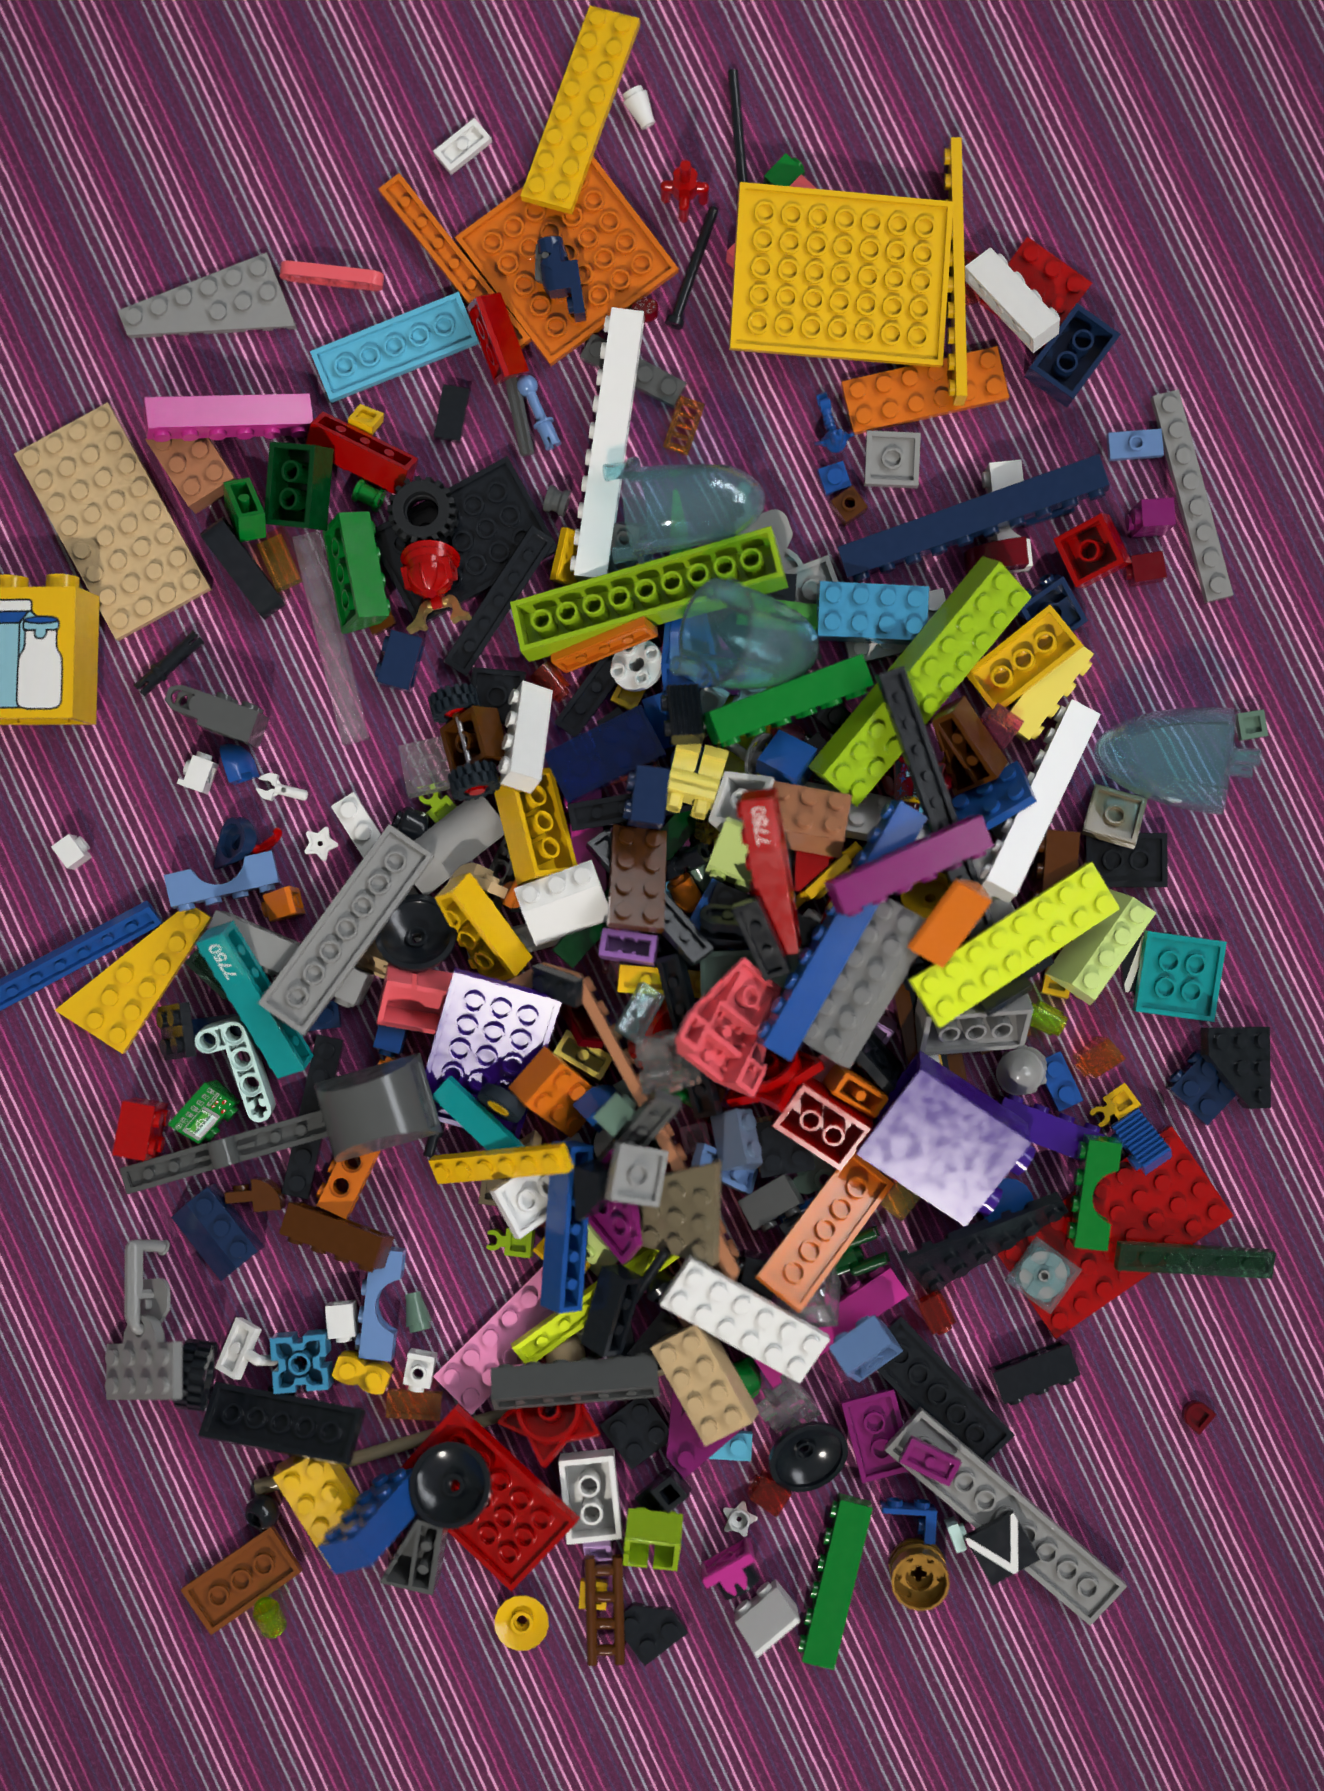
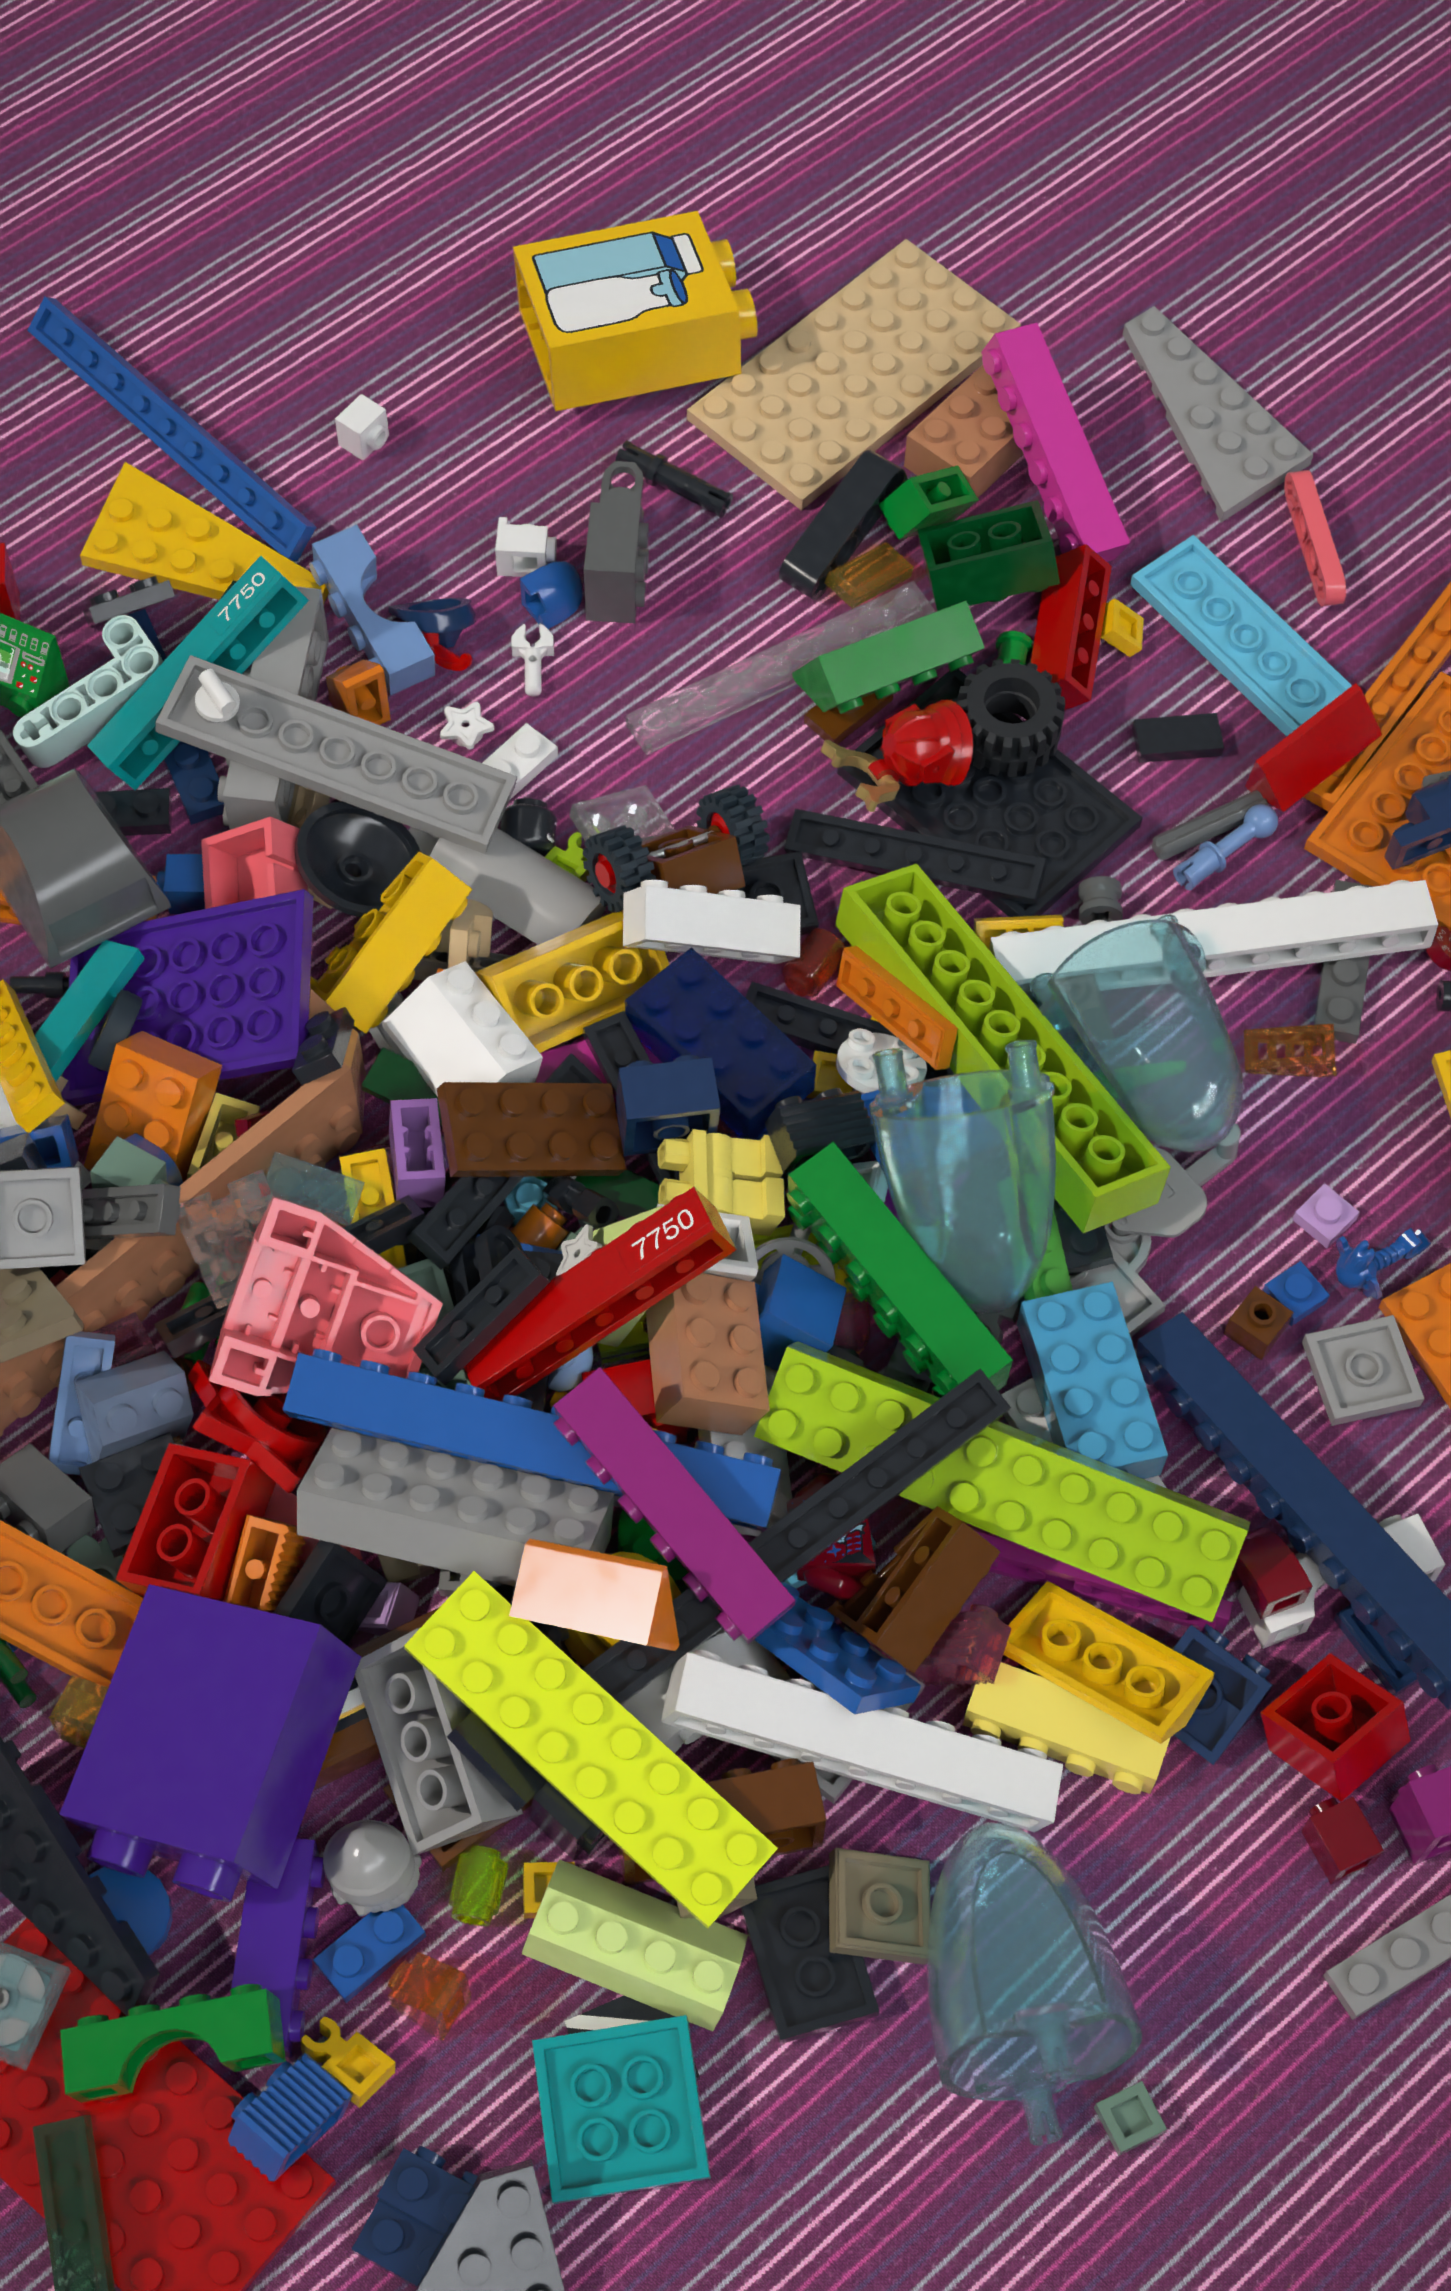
camera: 70 degrees right, 25 degrees down
dark blue brick [375,630,426,694] -> none
none -> white plate [195,669,240,722]
none -> white plate [556,1224,602,1276]
none -> lavender plate [1292,1183,1360,1249]

